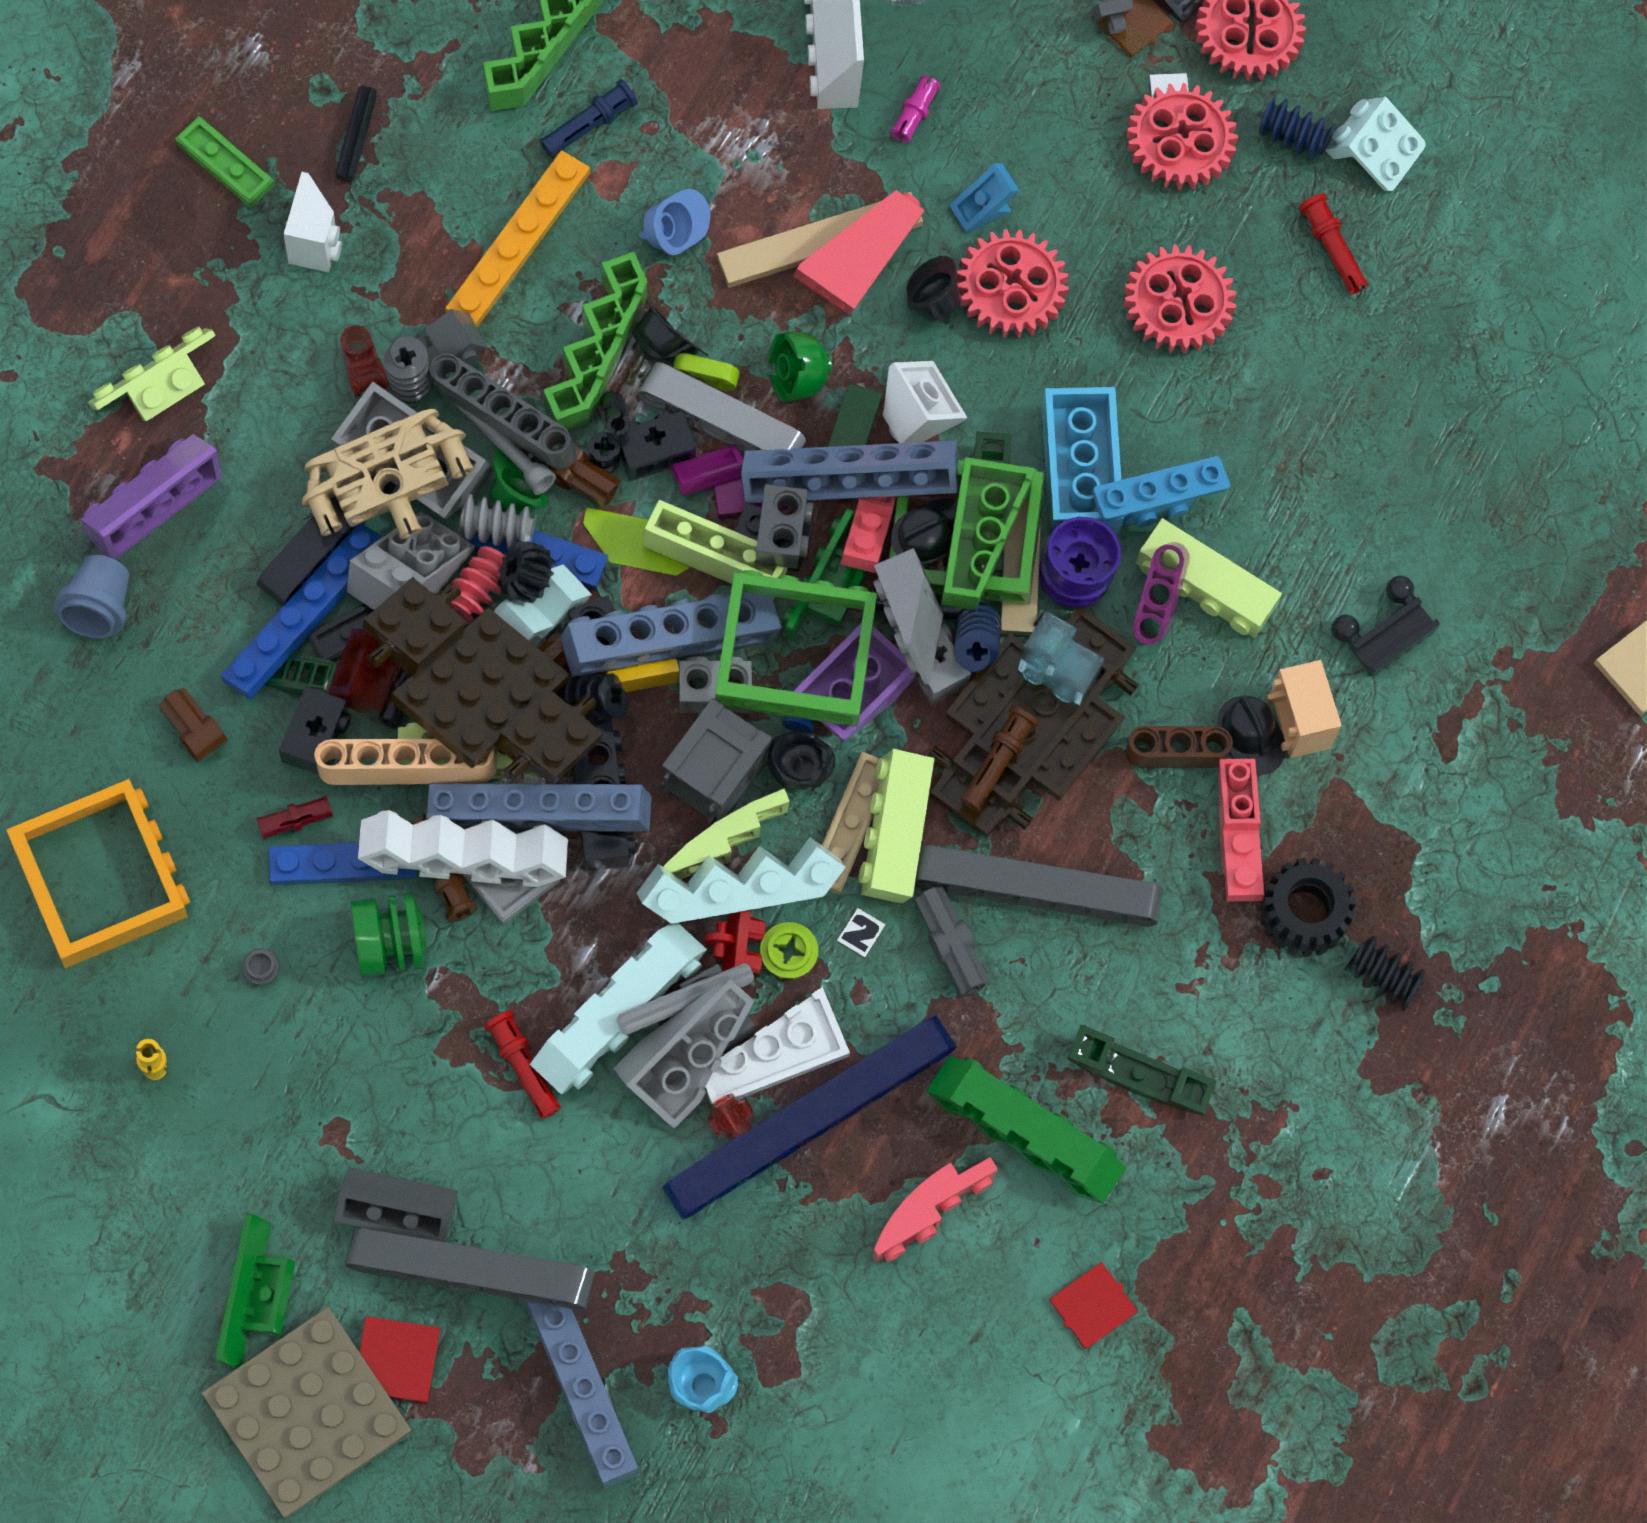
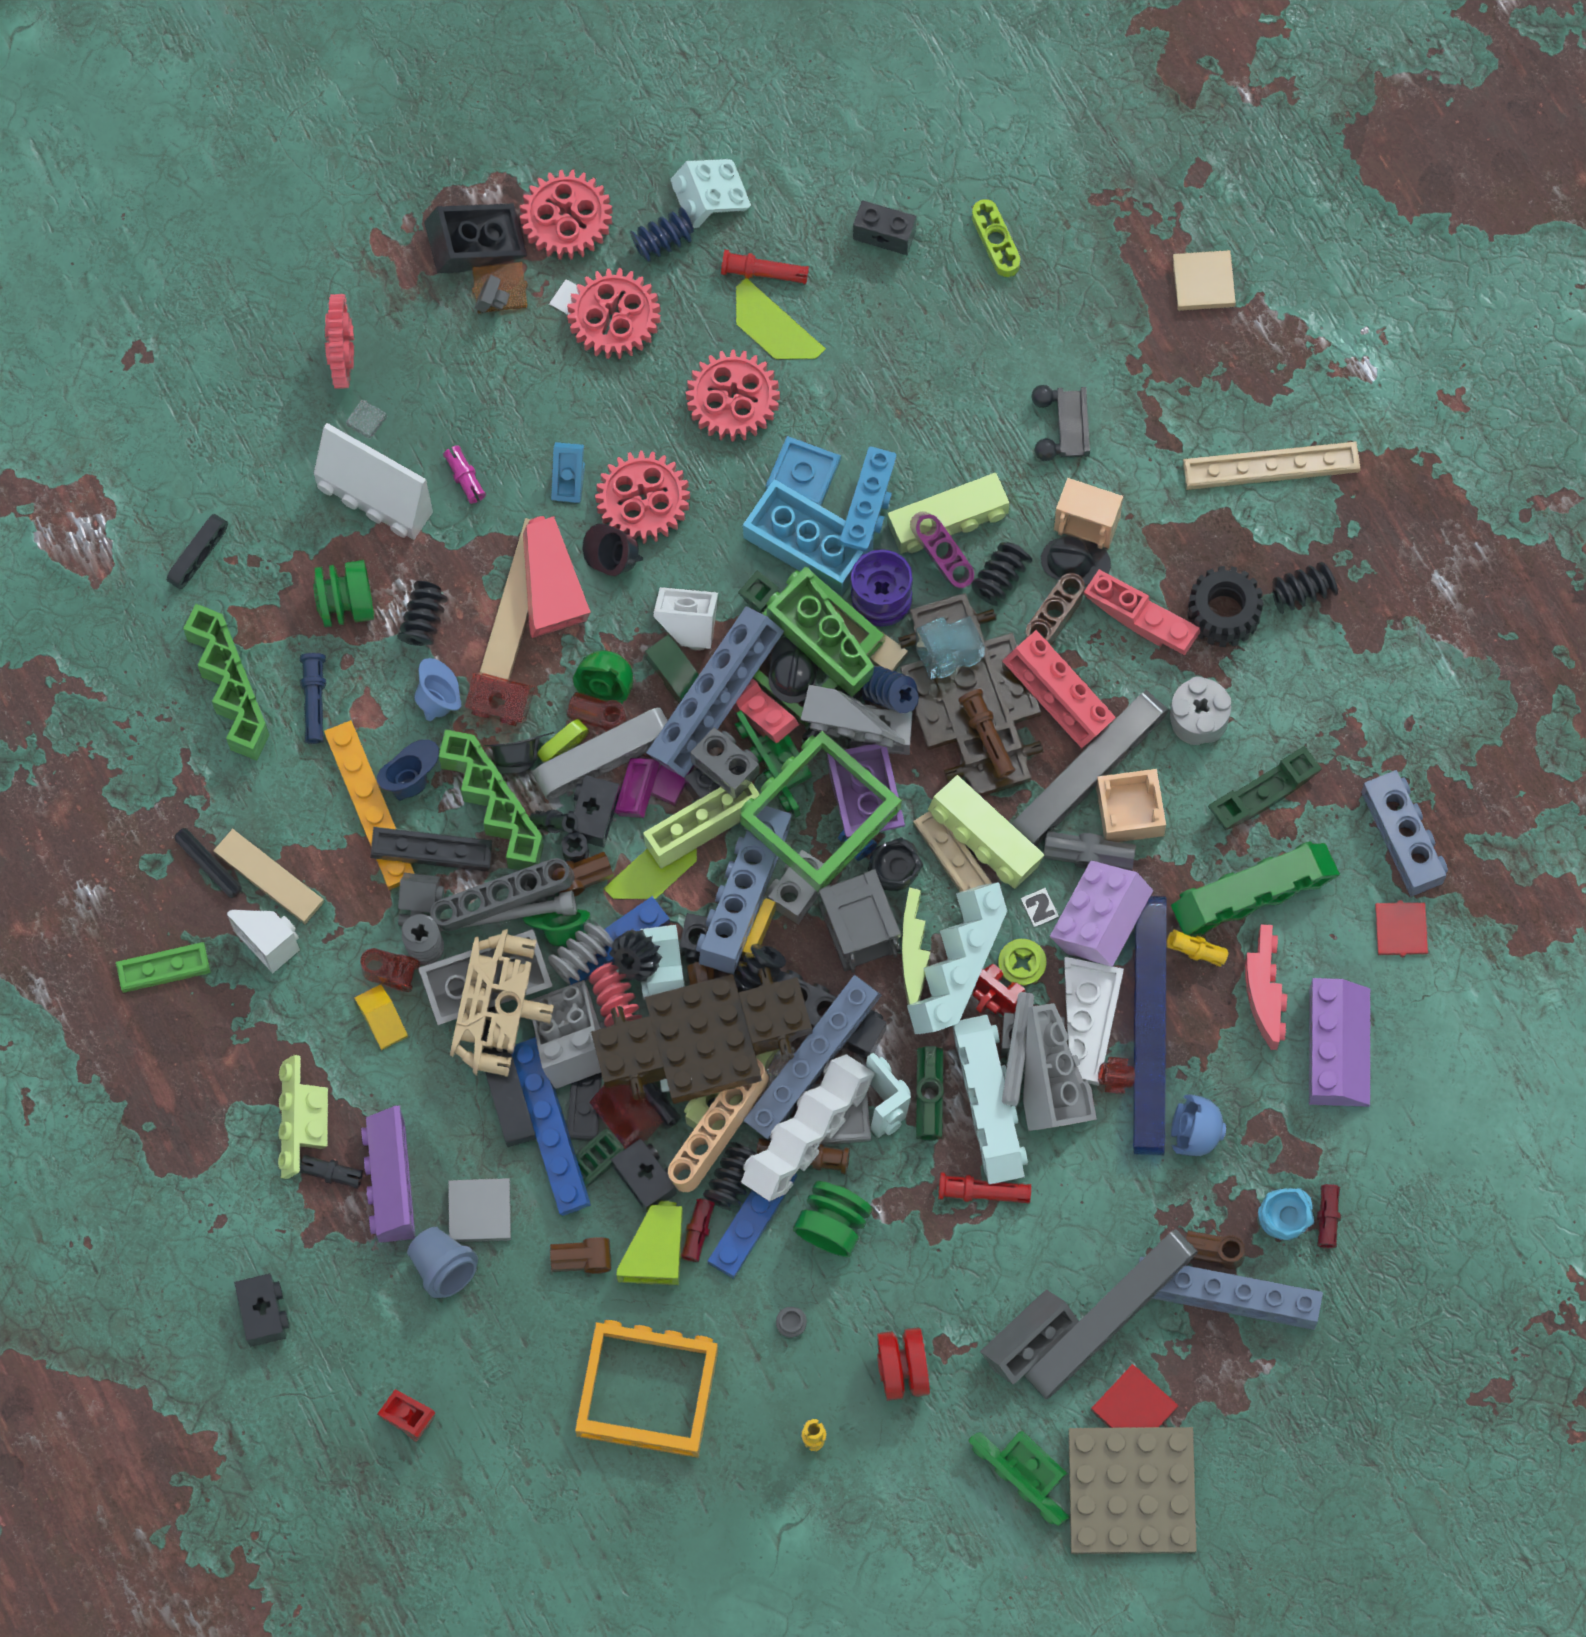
camera: 45 degrees left, 0 degrees up
none -> tan tile [214,829,324,924]
none -> black pin [299,1154,364,1189]
none -> green wheel [313,560,374,628]
none -> yellow slope [354,984,408,1050]
none -> black tile [370,827,492,872]
none -> dark blue piece [377,739,440,801]
none -> black piece [397,581,448,646]
none -> light grey tile [449,1178,511,1242]
none -> clear red brick [465,671,535,726]
none -> clear red piece [567,692,627,732]
none -> lime slope [617,1201,683,1285]
none -> black piece [703,1142,756,1211]
none -> lime sticker [736,278,826,359]
none -> dark azure tile [766,436,841,506]
none -> black brick [853,200,917,255]
none -> light aqua bracket [865,1053,911,1138]
none -> red wheel [877,1327,930,1401]
none -> dark green piece [916,1046,944,1141]
none -> black piece [971,542,1033,606]
none -> lime beam [972,199,1020,277]
none -> coral brick [1002,630,1116,749]
none -> lavender brick [1050,861,1153,967]
none -> light nougat container [1096,769,1166,842]
none -> yellow pin [1166,930,1228,967]
none -> light grey brick [1170,676,1231,745]
none -> medium blue cylinder [1171,1094,1226,1156]
none -> tan tile [1183,442,1360,490]
none -> reddish brown piece [1186,1231,1245,1269]
none -> medium lavender slope [1309,978,1370,1107]
none -> dark red pin [1316,1184,1341,1249]
none -> sand blue brick [1361,770,1448,897]

